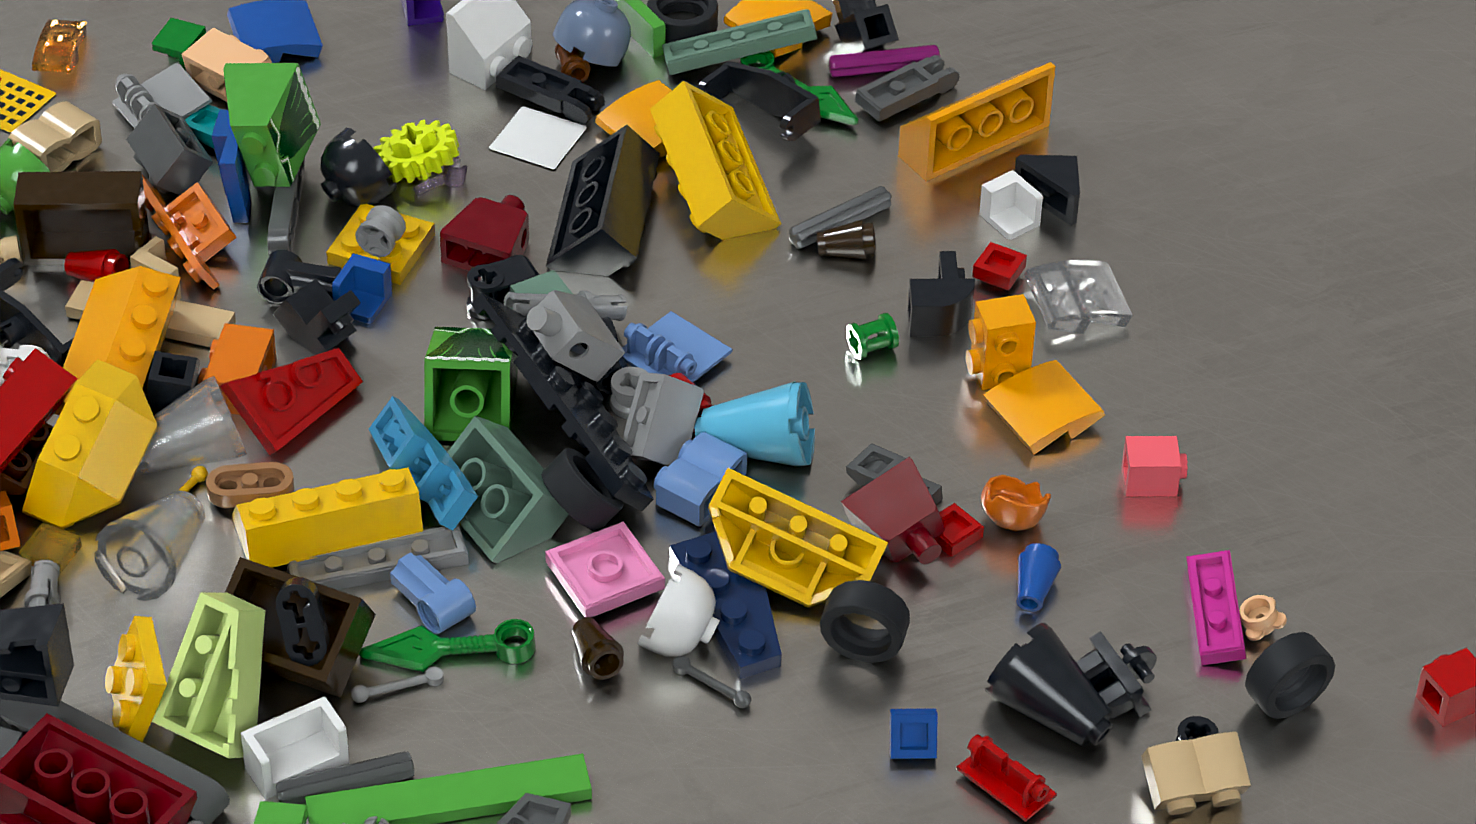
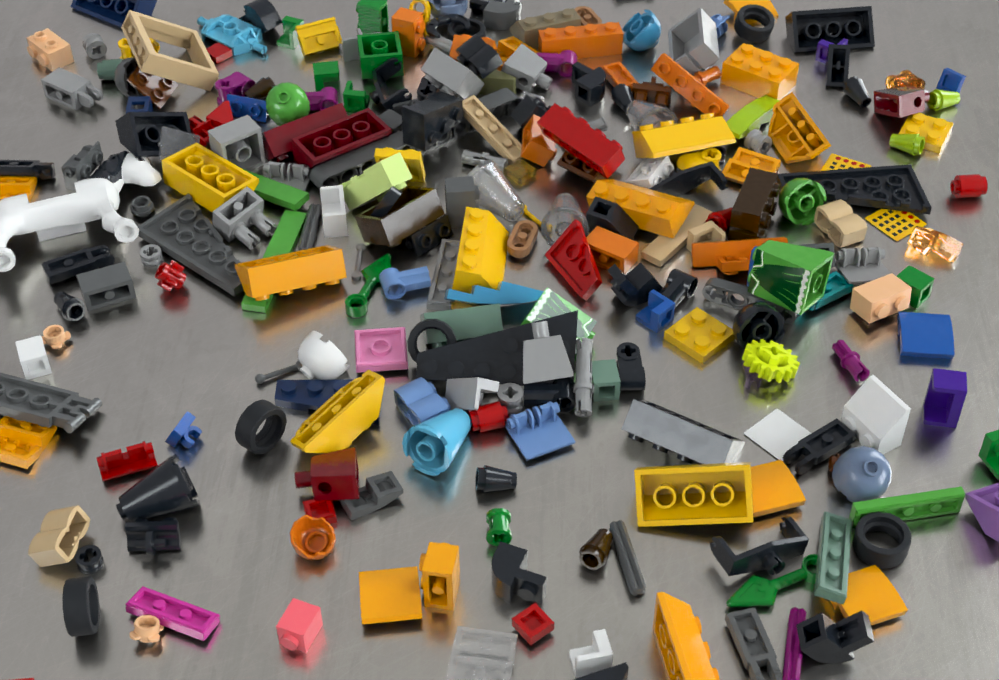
camera: 115 degrees right, 0 degrees up
yellow wedge [22,359,158,530] -> none
light grey wheel [355,205,406,257] -> none
dark red torso [440,195,529,271] -> none
dark brown cone [572,617,624,680] -> none
blue cone [1016,543,1061,612] -> none
none -> light orange slope [234,245,347,301]
none -> dark grey brick [445,176,480,229]
none -> black cone [475,465,517,493]
none -> magenta axle [832,340,870,382]

